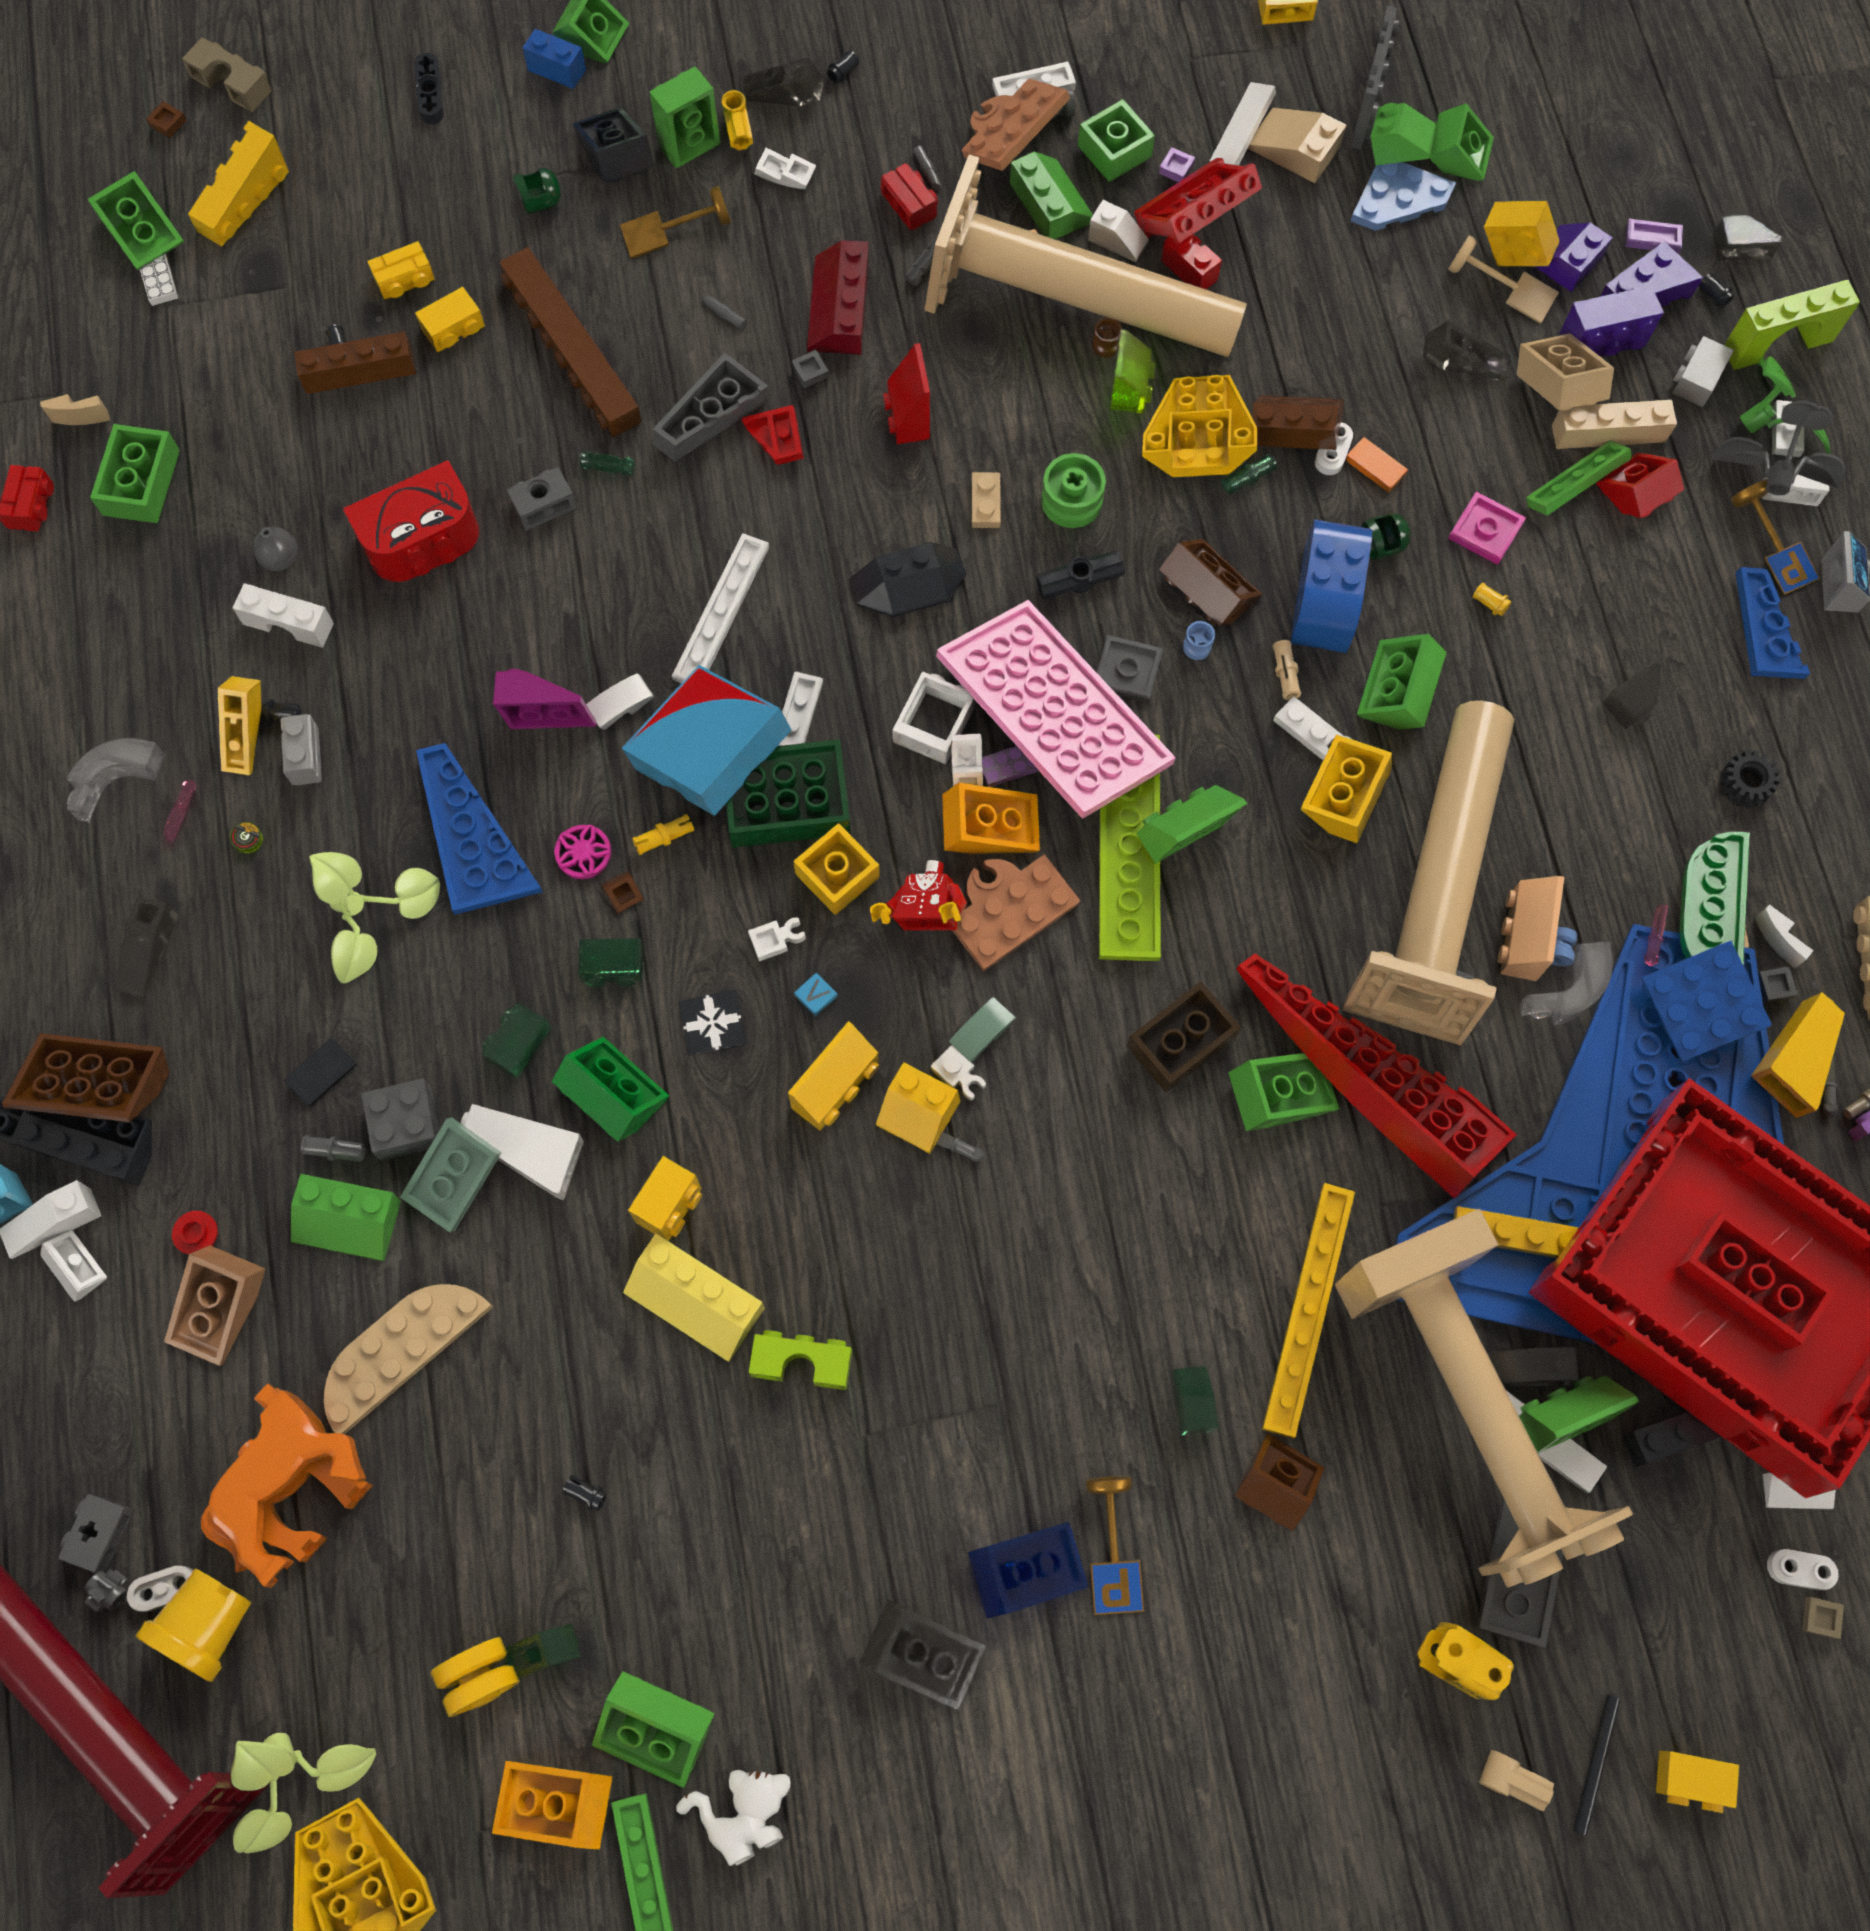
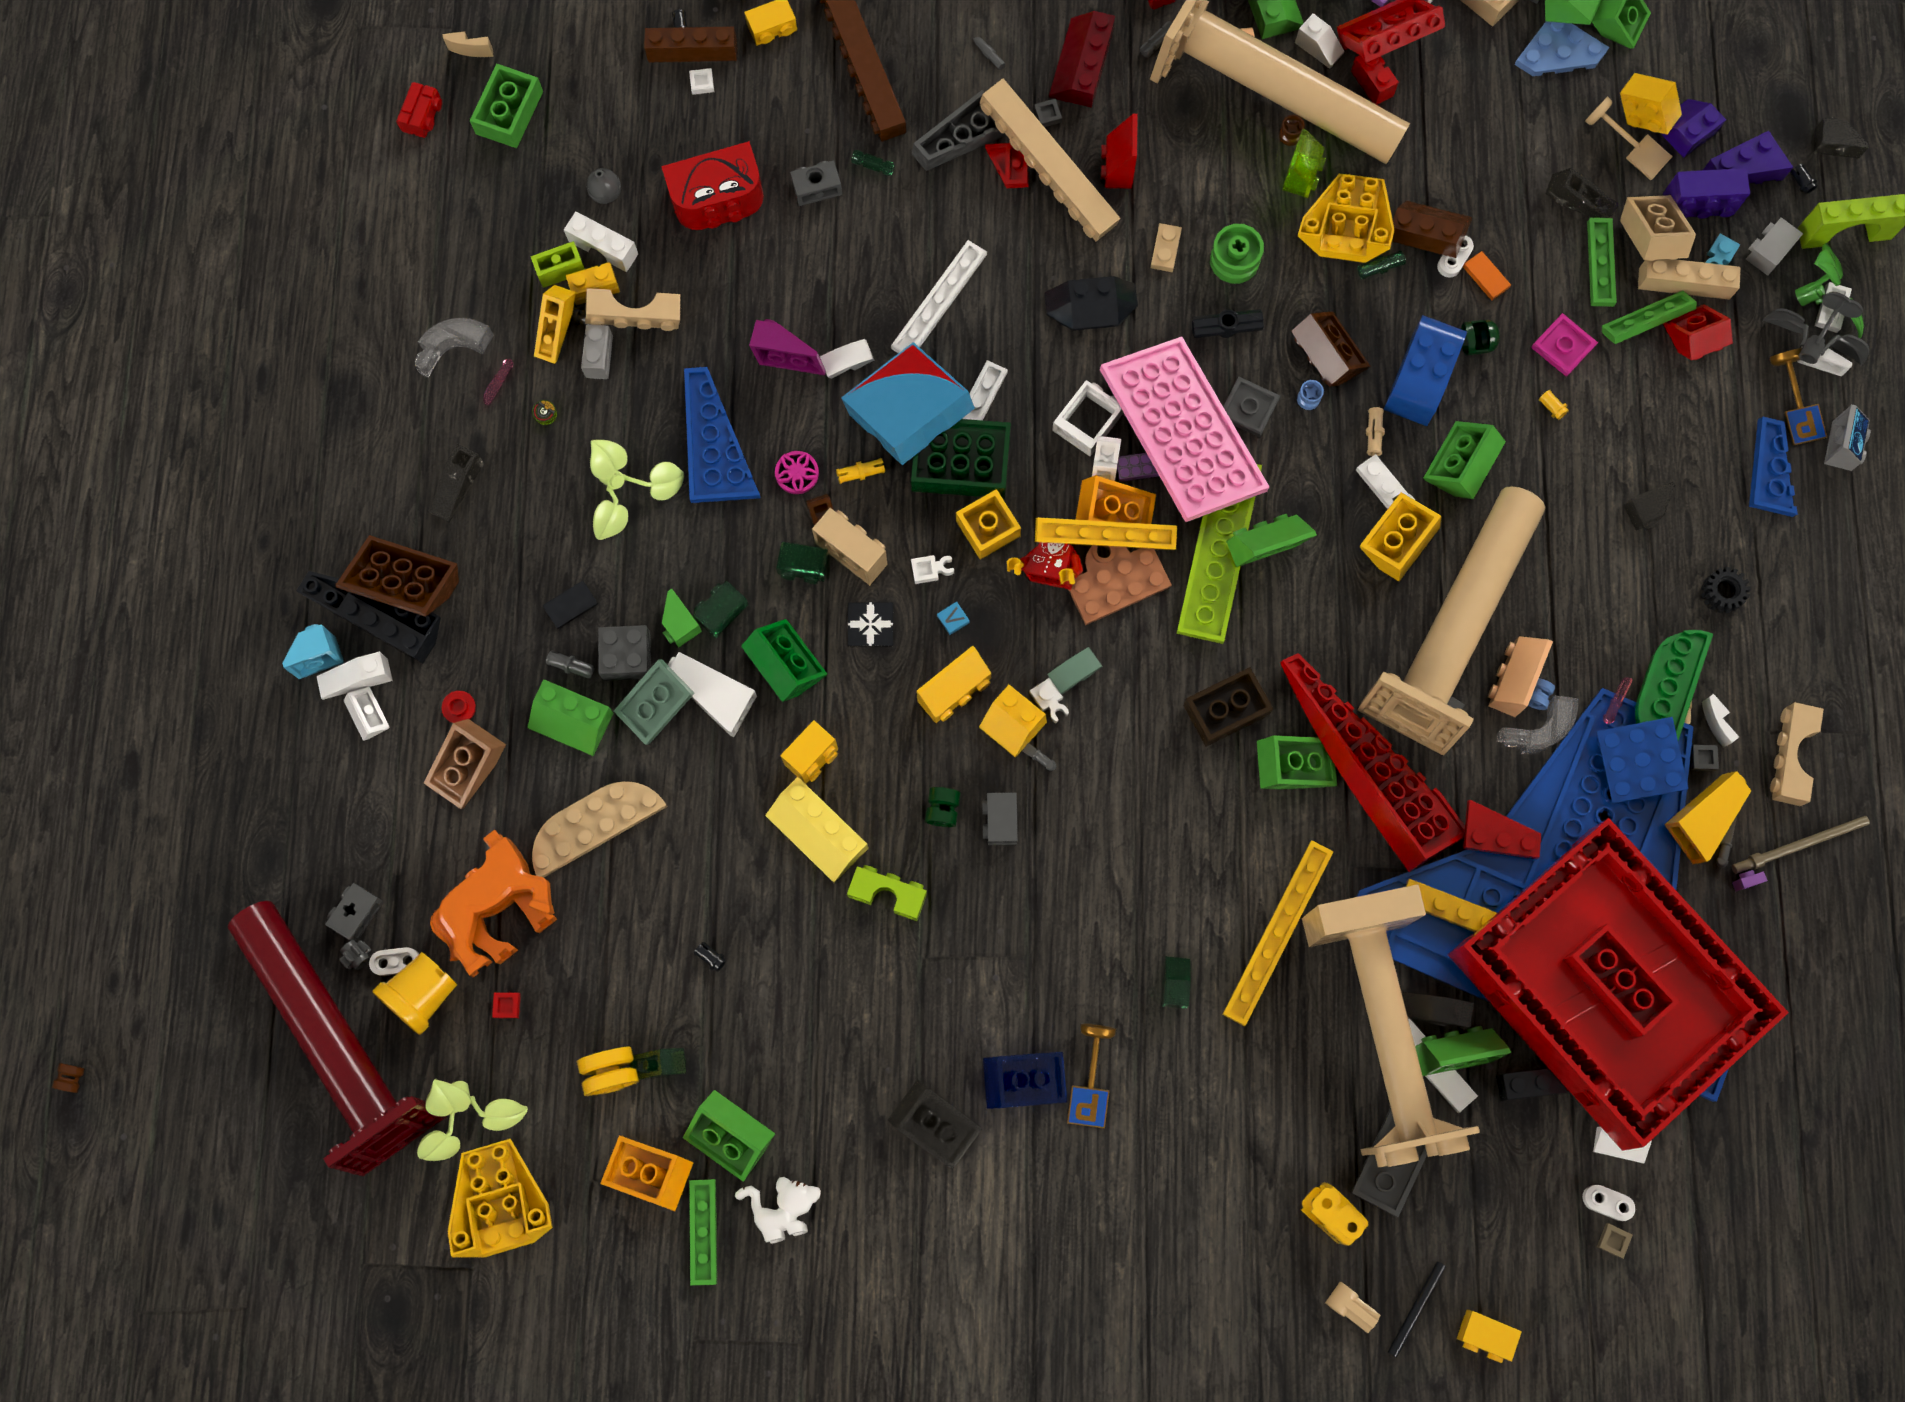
camera: 15 degrees right, 5 degrees up
reddish brown slope [1235,1433,1324,1531] -> none
medium lavender tile [1625,219,1683,254] -> none
none -> red plate [492,993,520,1019]
none -> lime brick [530,241,585,288]
none -> yellow brick [566,262,620,306]
none -> tan arch [585,288,680,331]
none -> bright green slope [662,589,702,648]
none -> white tile [689,68,714,95]
none -> tan brick [812,508,888,586]
none -> dark green wheel [925,787,961,827]
none -> tan brick [980,78,1121,242]
none -> dark grey brick [982,793,1018,845]
none -> yellow plate [1035,518,1177,550]
none -> red wing [1463,799,1541,859]
none -> bright green plate [1587,218,1617,307]
none -> medium azure plate [1705,233,1740,265]

